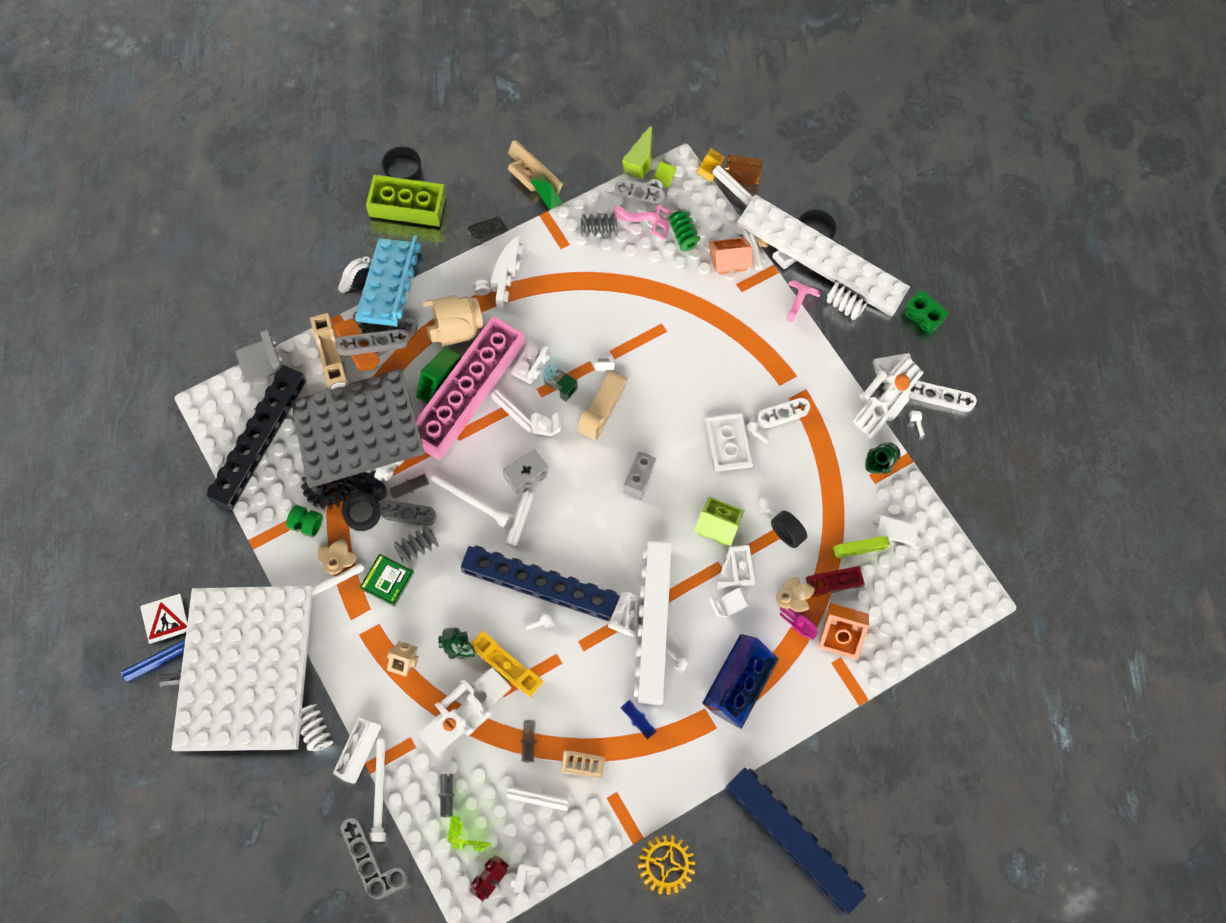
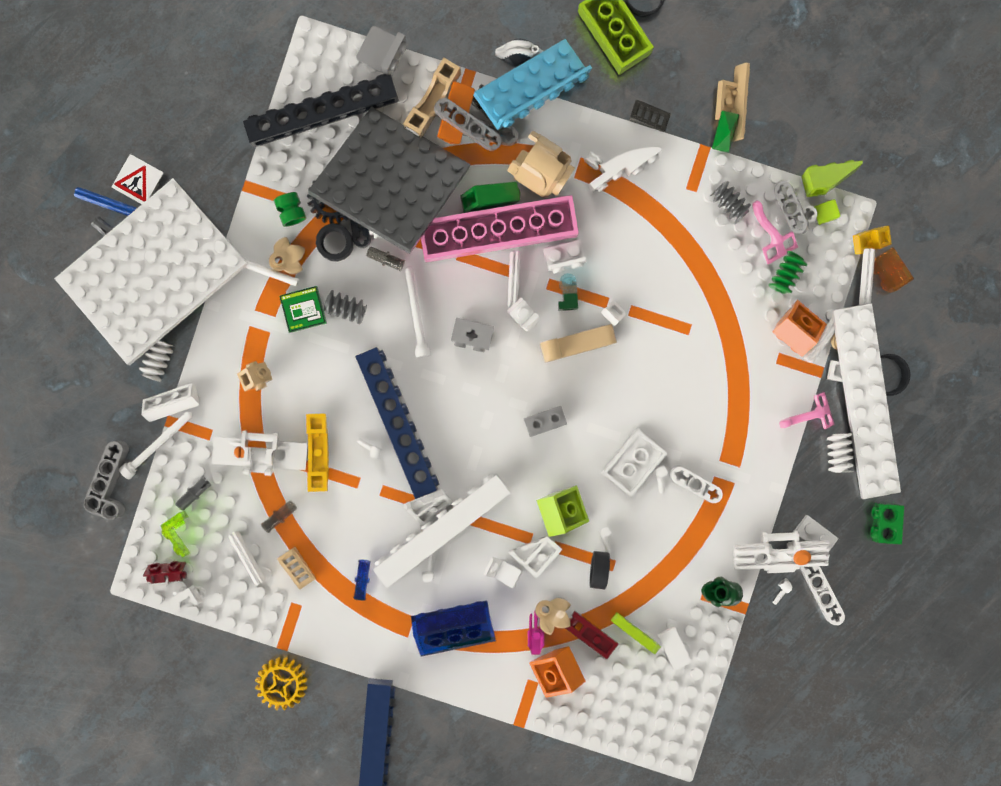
camera: 50 degrees right, 20 degrees up
dark grey beam [379,500,437,526] -> none
dark green head [438,627,475,659] -> none
white axle [506,491,533,547] -> none

